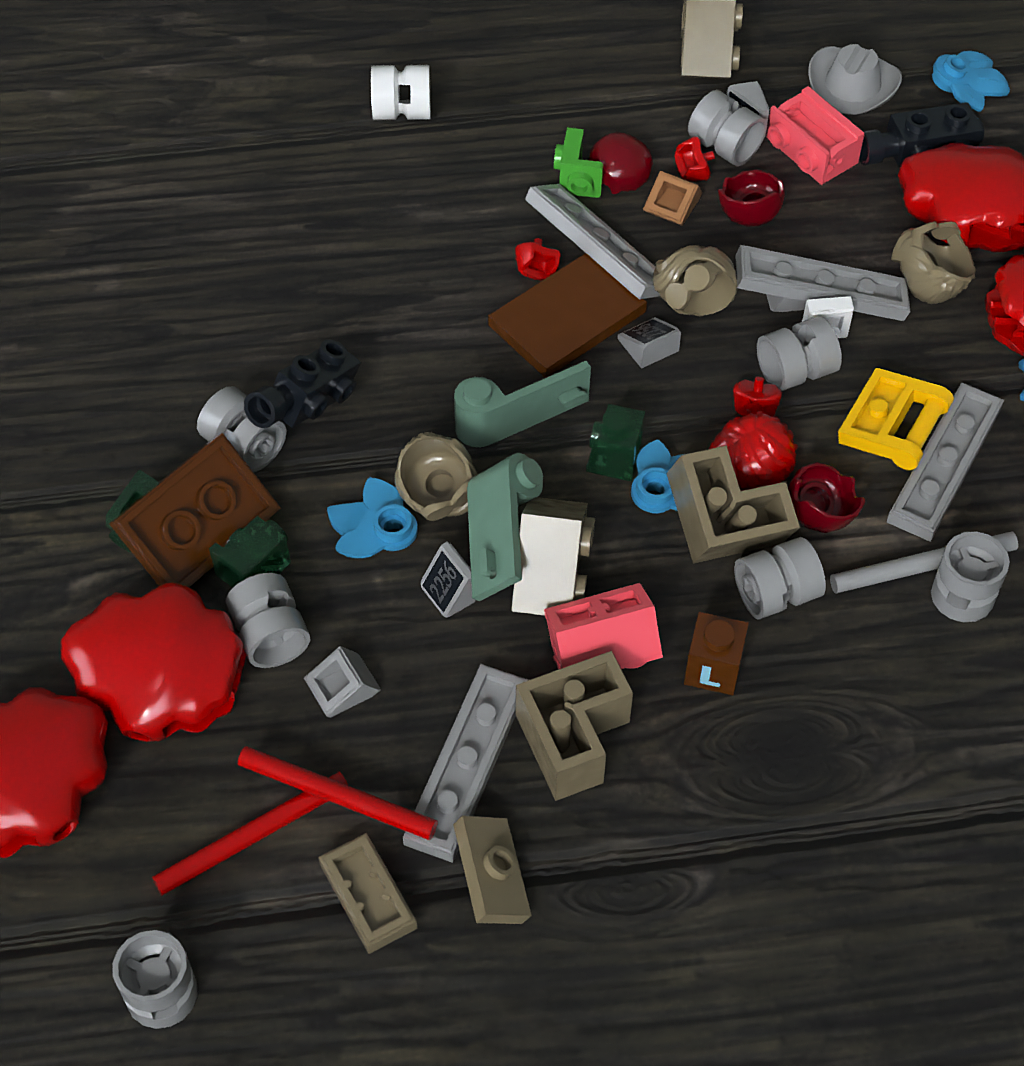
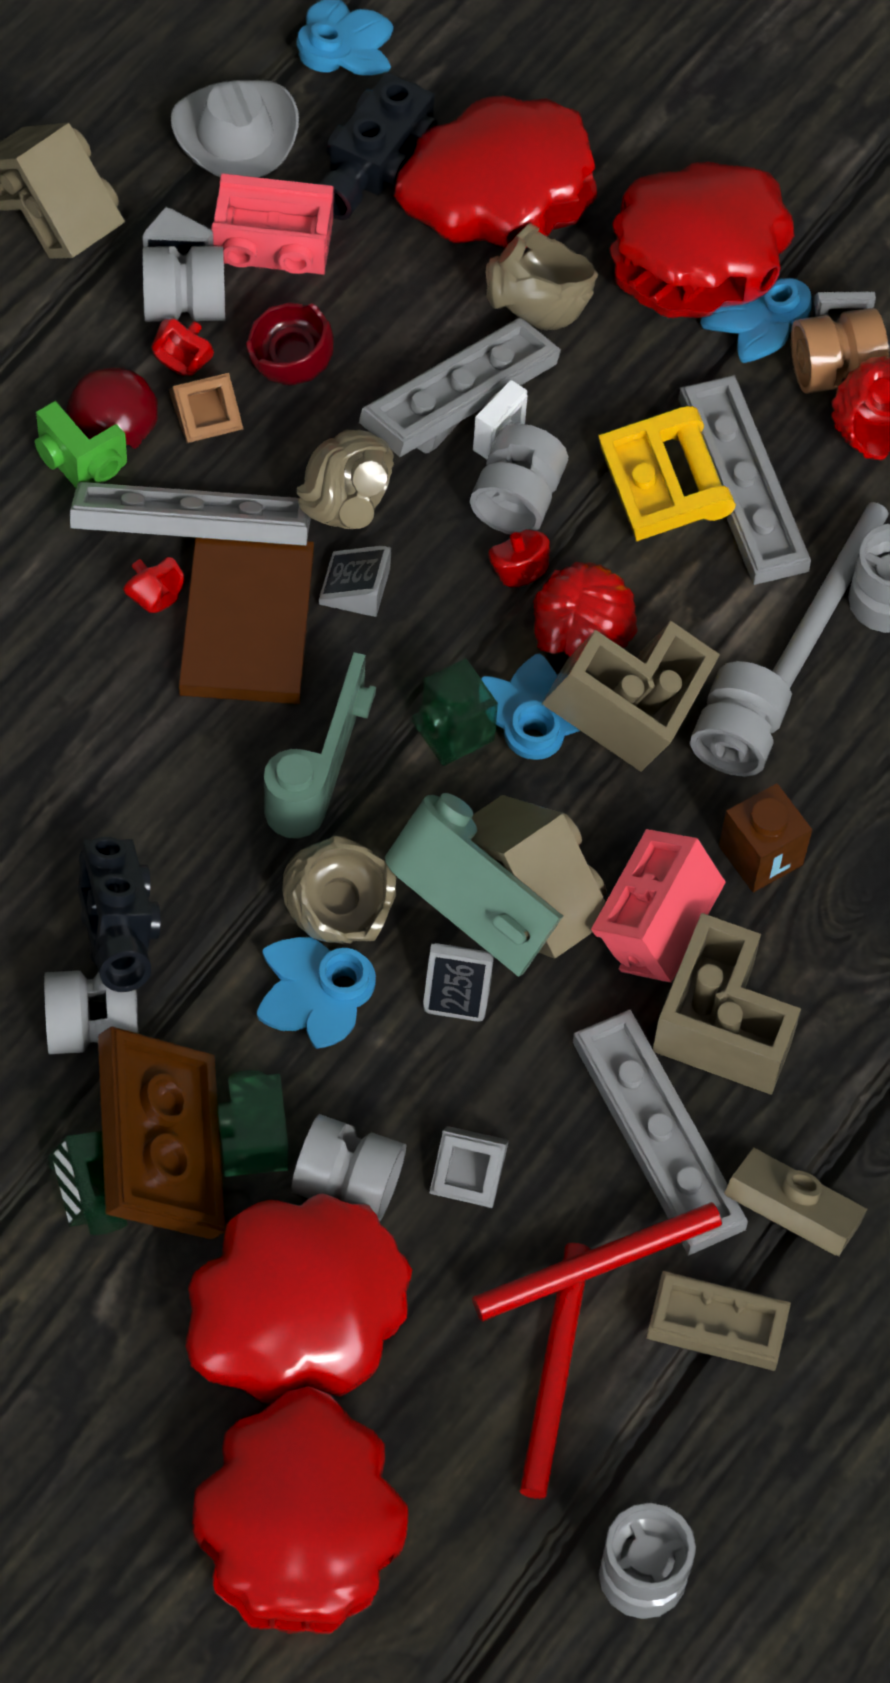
camera: 50 degrees left, 5 degrees up
dark red hair [788,462,865,533] -> none

